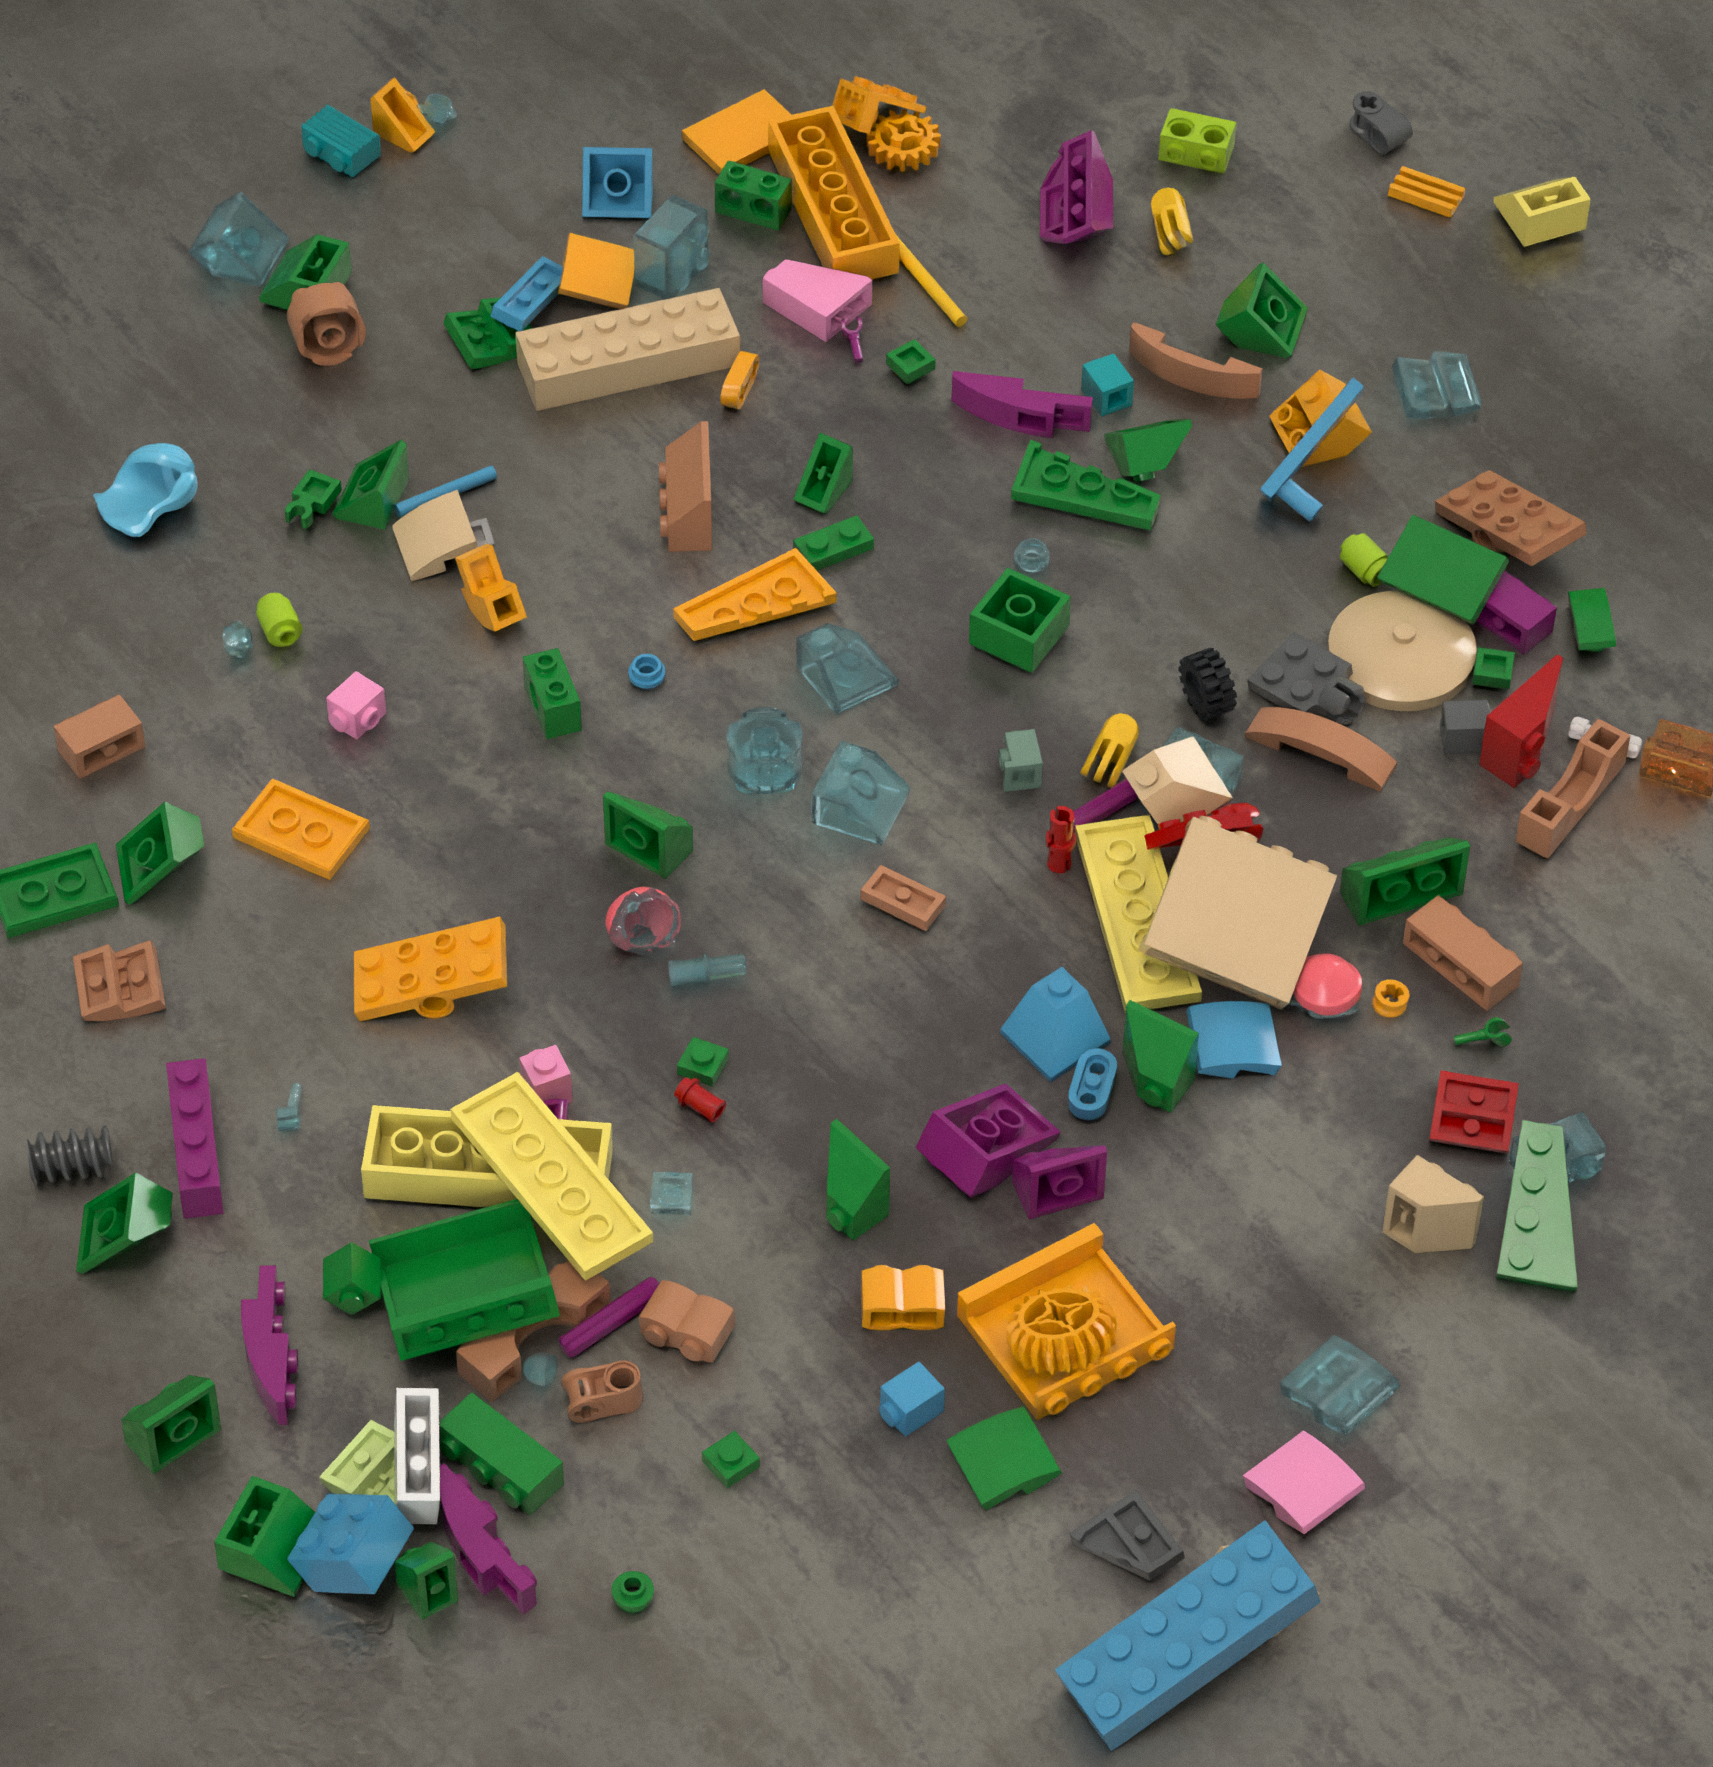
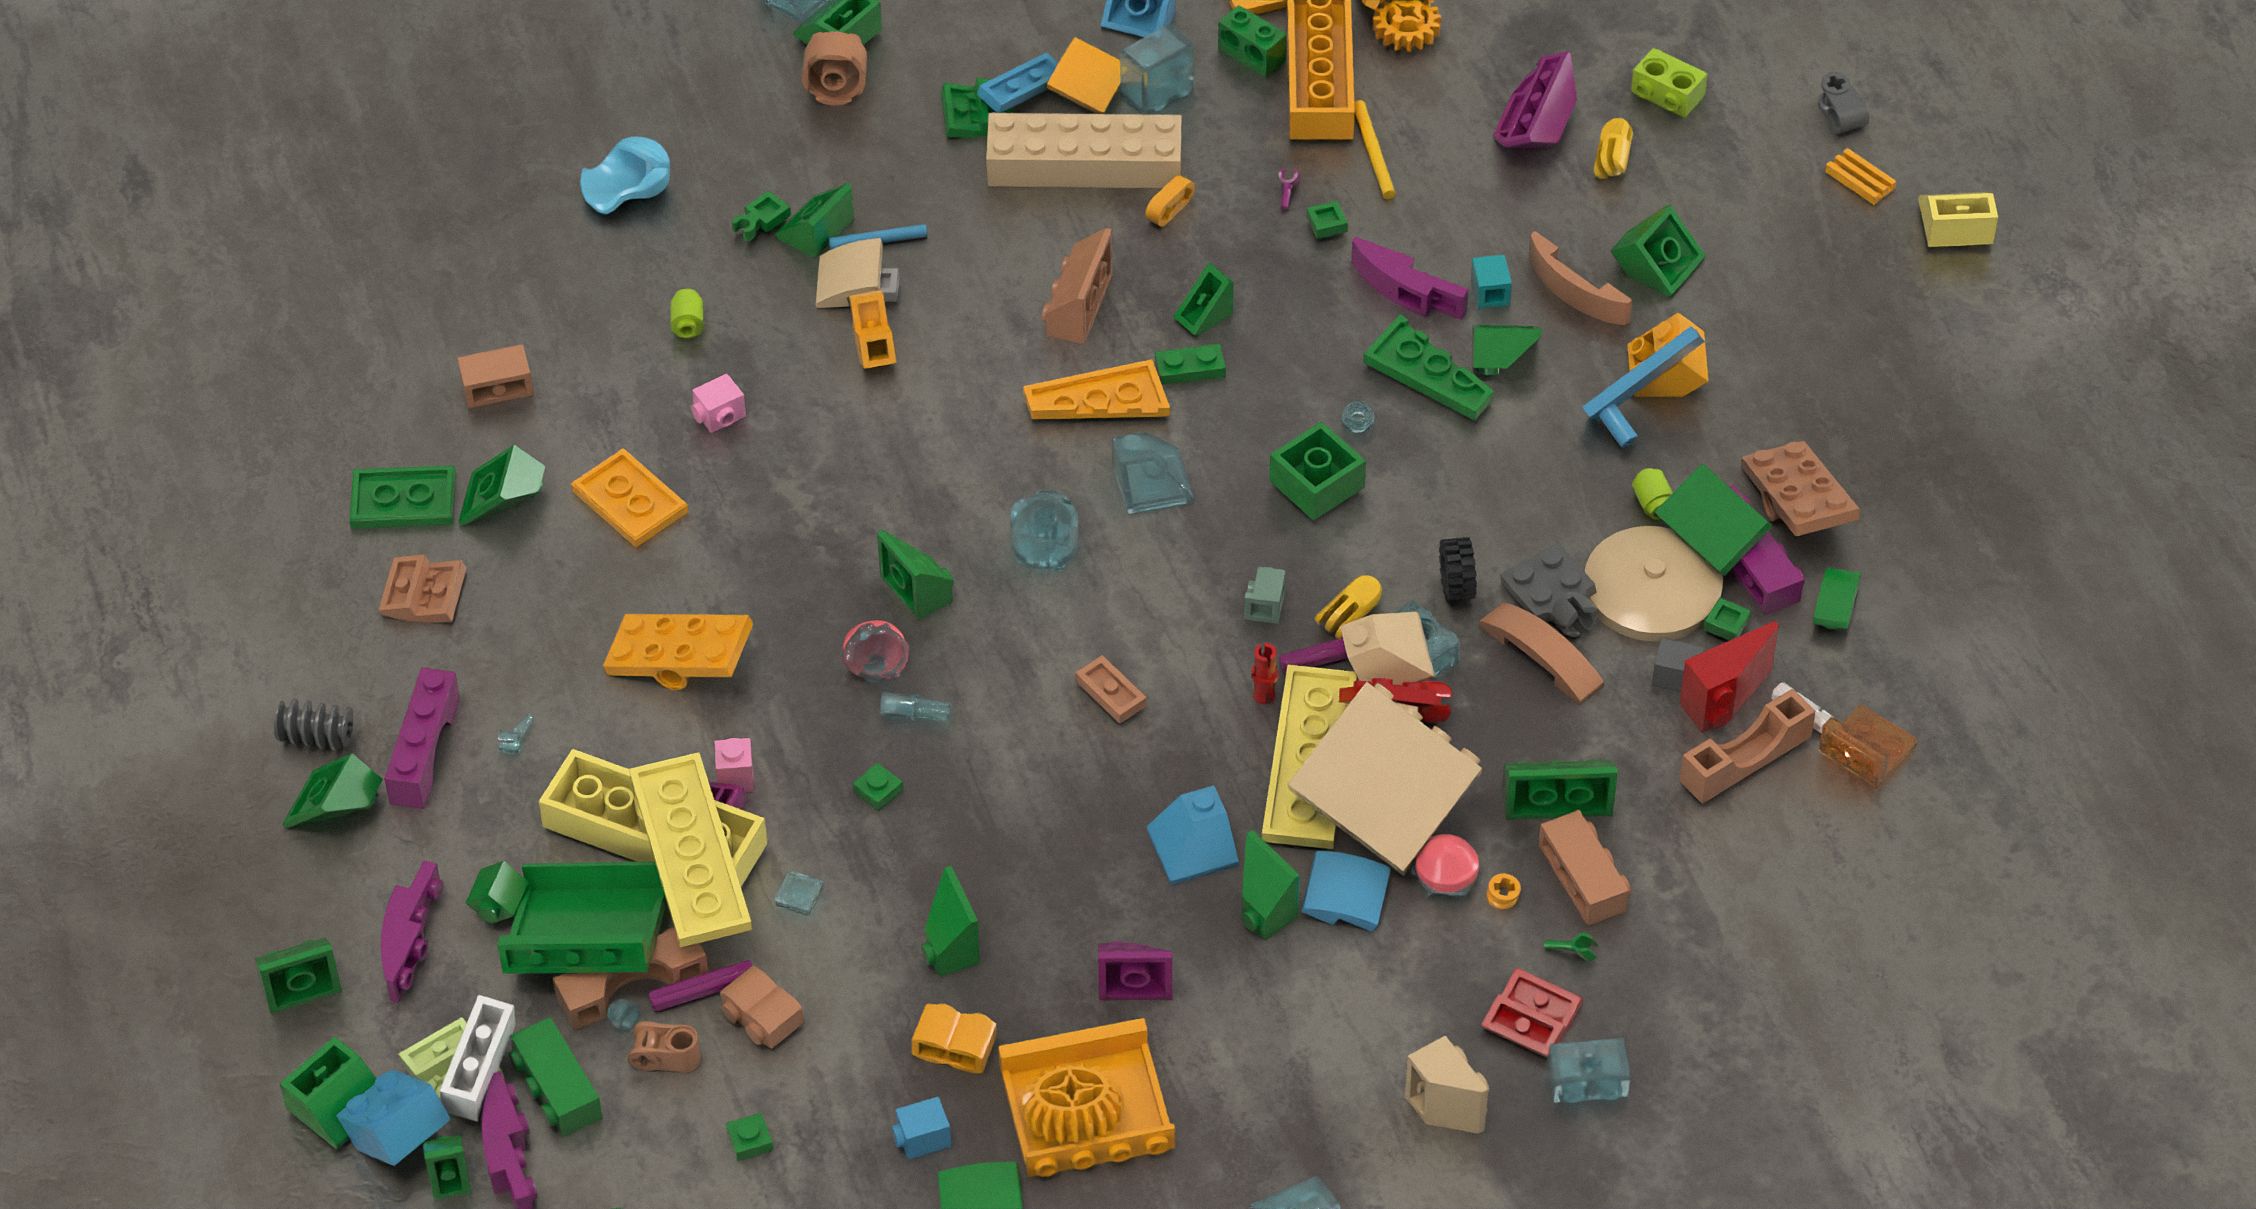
camera: 20 degrees right, 0 degrees up
clear light blue plate [223,621,253,658] -> none
green brick [523,648,582,739] -> none
dark azure plate [628,654,665,689] -> none
red pin [674,1077,727,1123] -> none
bright pink slope [762,259,872,342] -> none
clear light blue slope [812,740,910,845] -> none
magenta slope [915,1083,1061,1197] -> none
dark azure plate [1068,1048,1117,1120] -> none
clear light blue slope [1392,351,1482,418] -> none
wing [1496,1120,1578,1292] -> none

